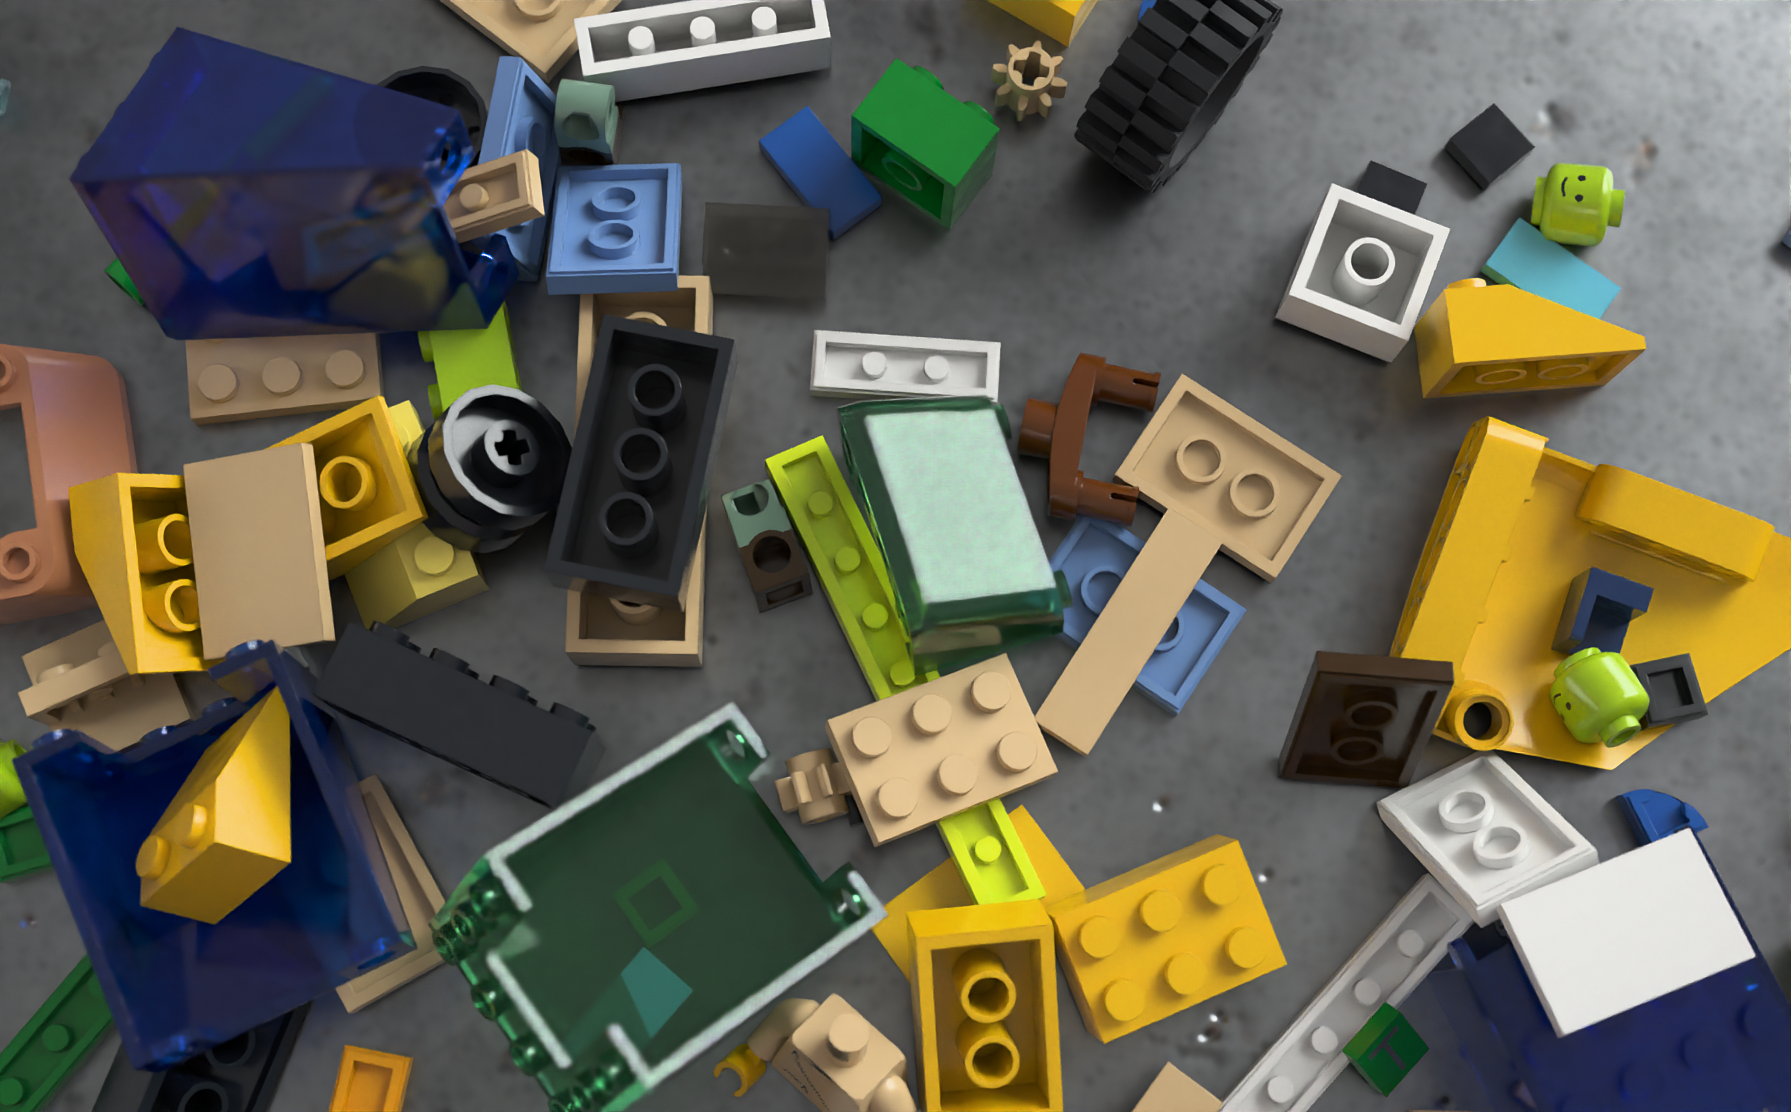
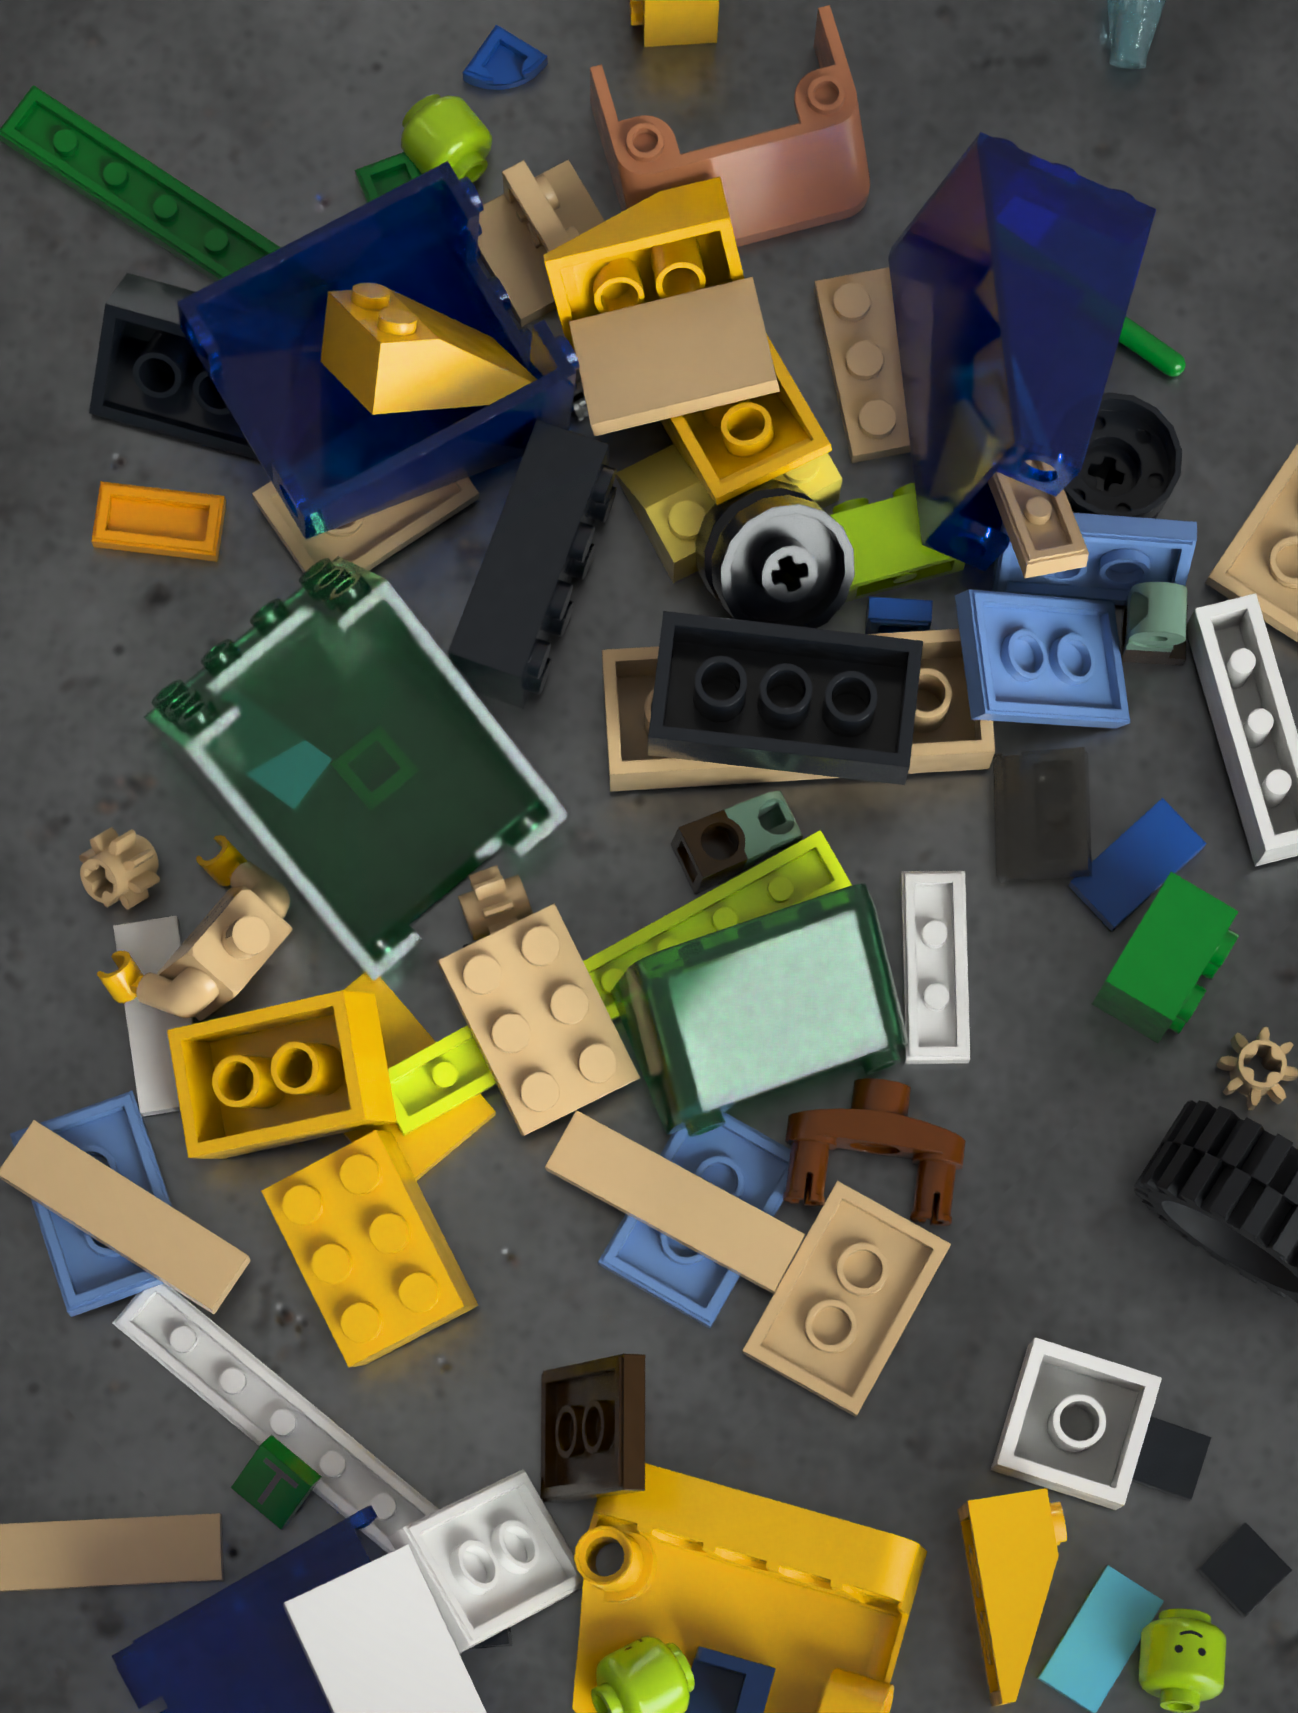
camera: 90 degrees right, 0 degrees up
none -> blue tile [865,597,933,634]

